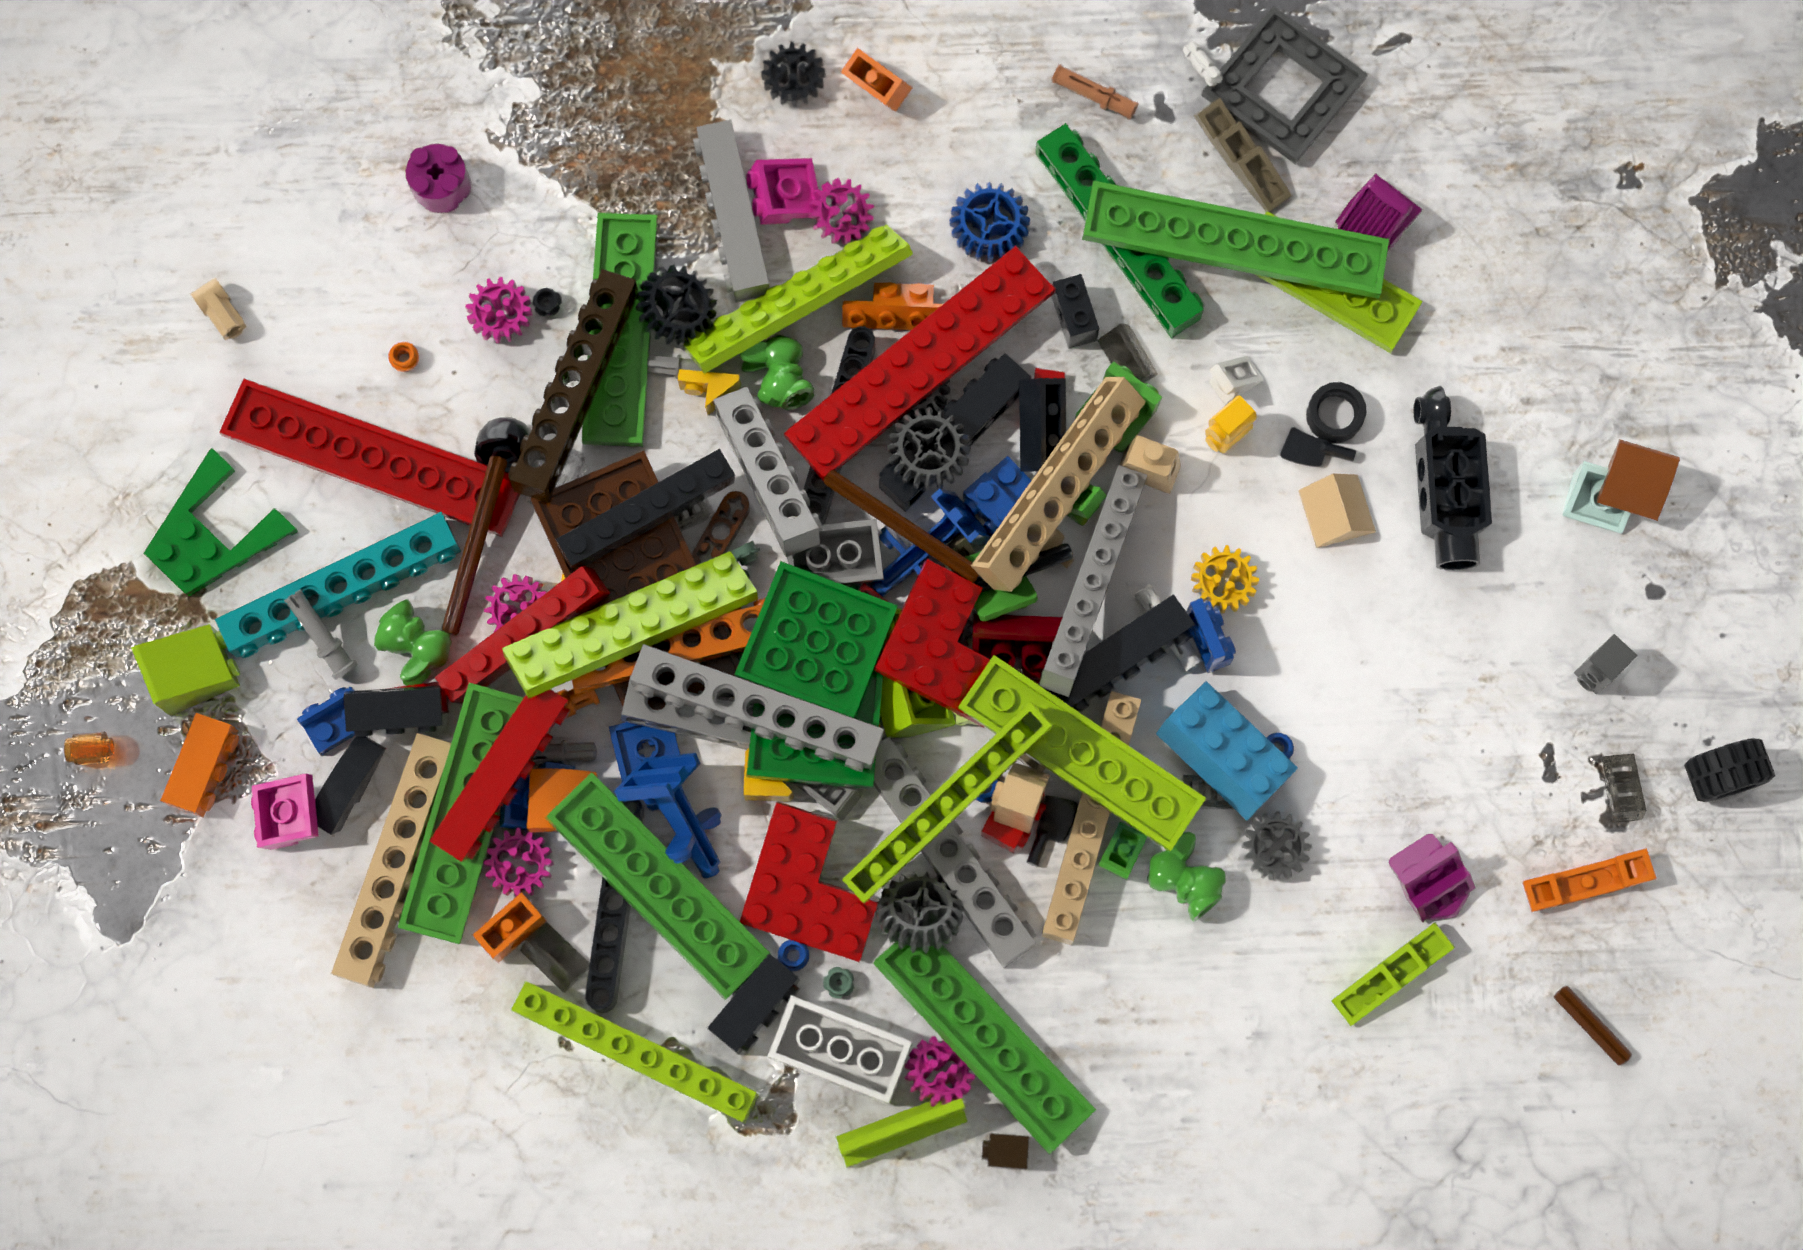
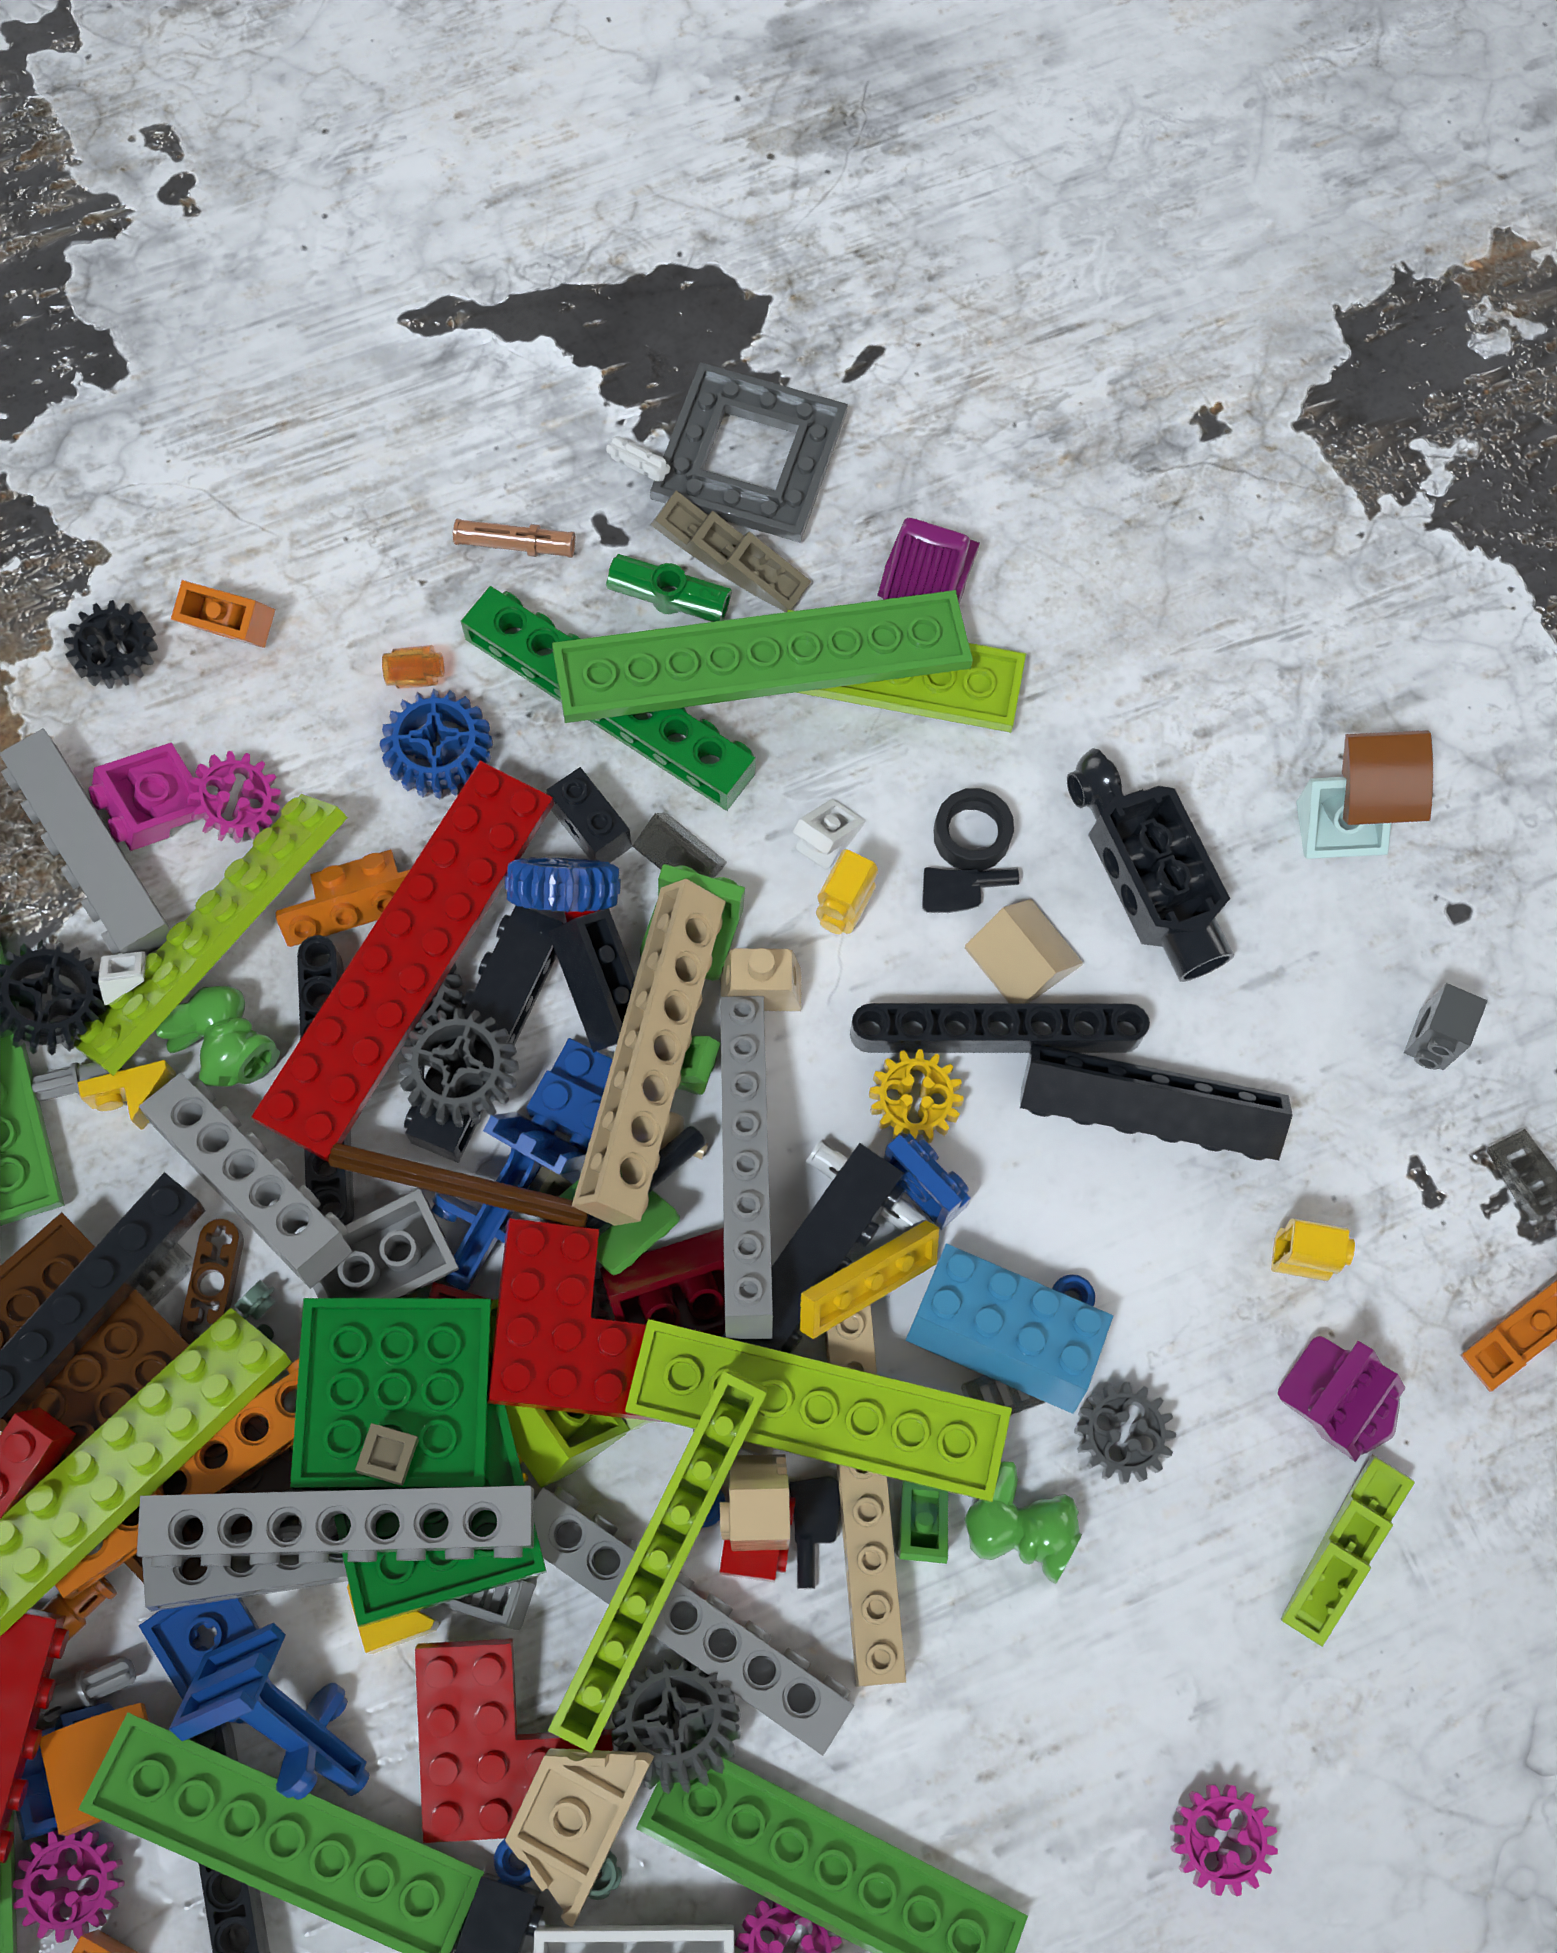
camera: 25 degrees left, 5 degrees down
none -> white slope [98,951,146,1005]
none -> dark tan plate [355,1423,419,1486]
none -> clear orange brick [382,645,445,689]
none -> blue gear [505,857,621,912]
none -> tan wing [505,1748,654,1928]
none -> green piece [606,554,732,622]
none -> yellow plate [800,1220,939,1339]
none -> black beam [850,1003,1150,1053]
none -> black brick [1020,1044,1293,1161]
none -> dark pink gear [1170,1784,1278,1896]
none -> yellow brick [1271,1218,1355,1281]

